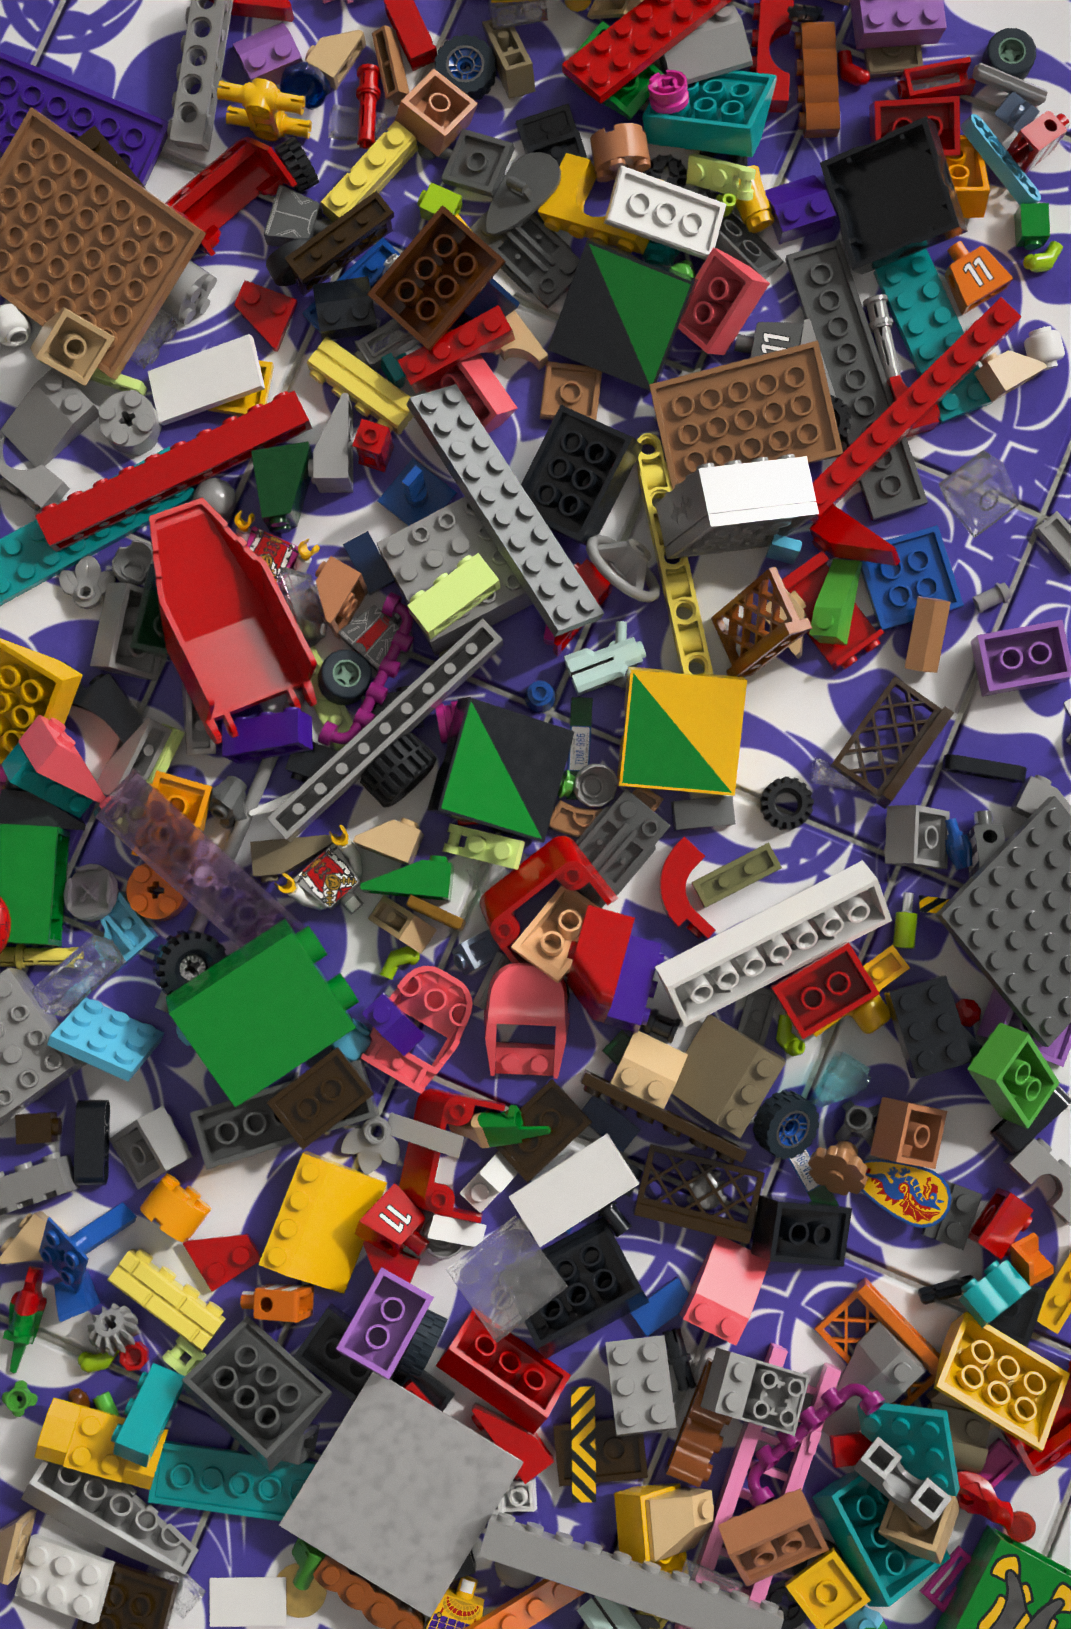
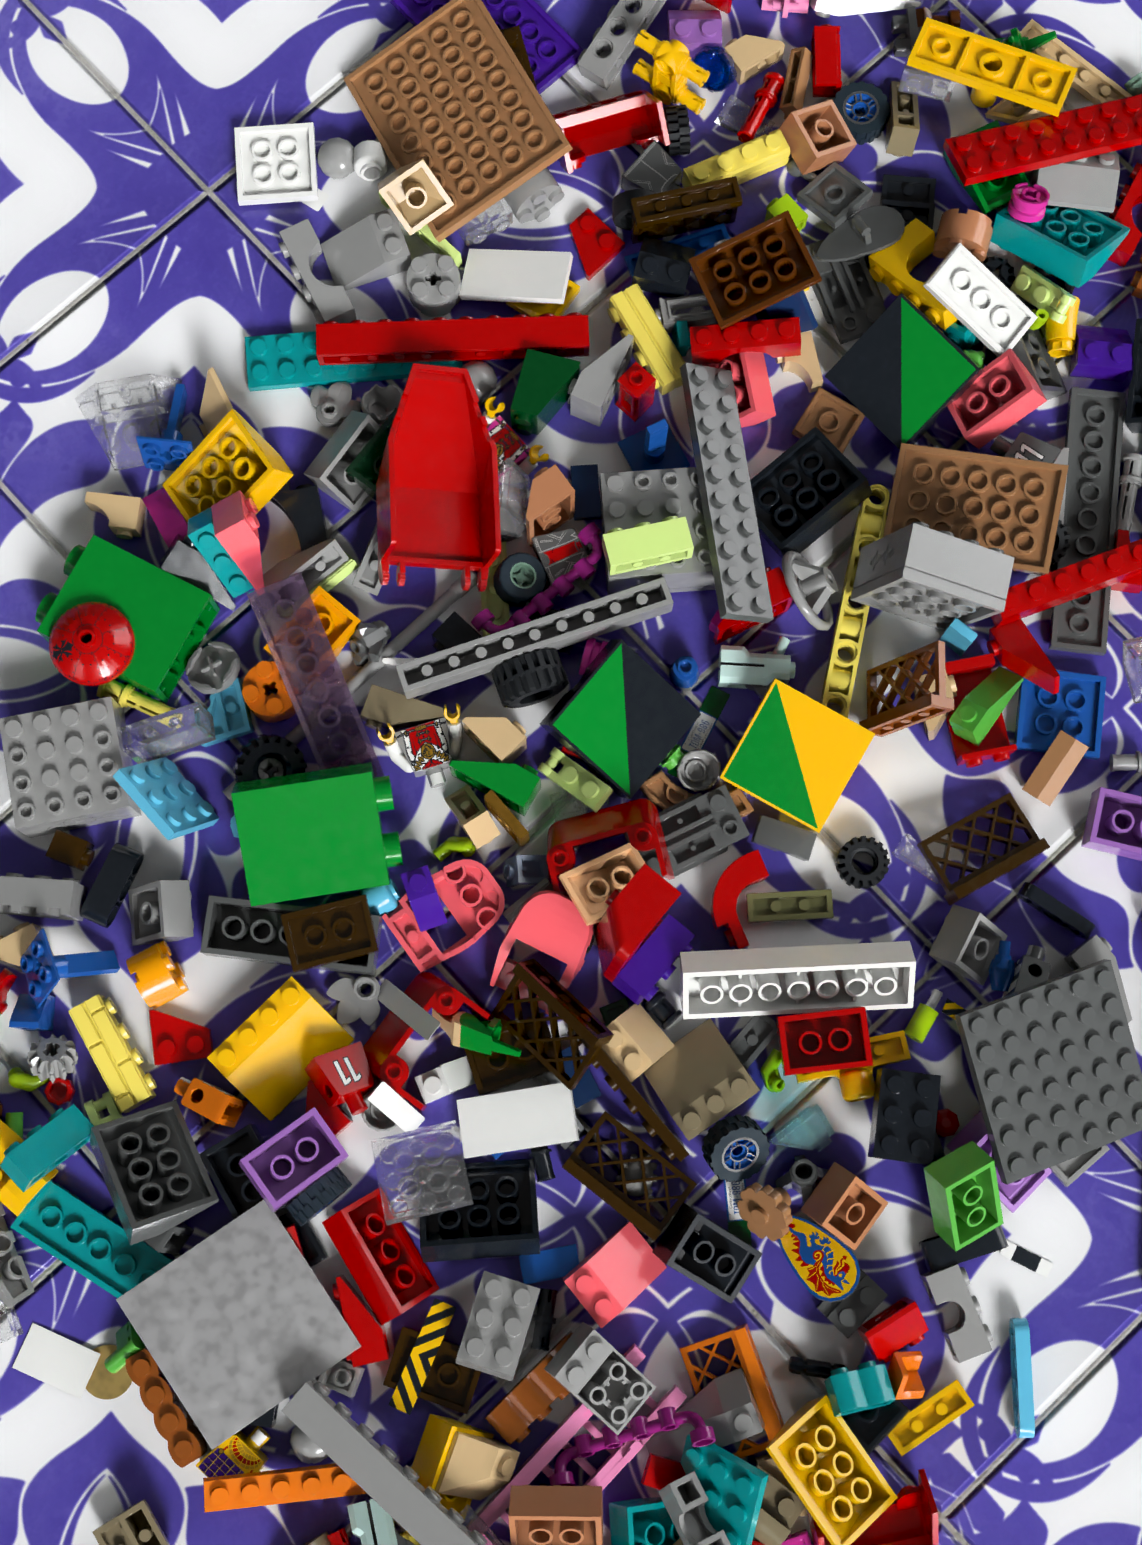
camera: 20 degrees right, 5 degrees down
dark purple brick [222,707,313,764] -> none
none -> dark brown fence [491,959,614,1090]

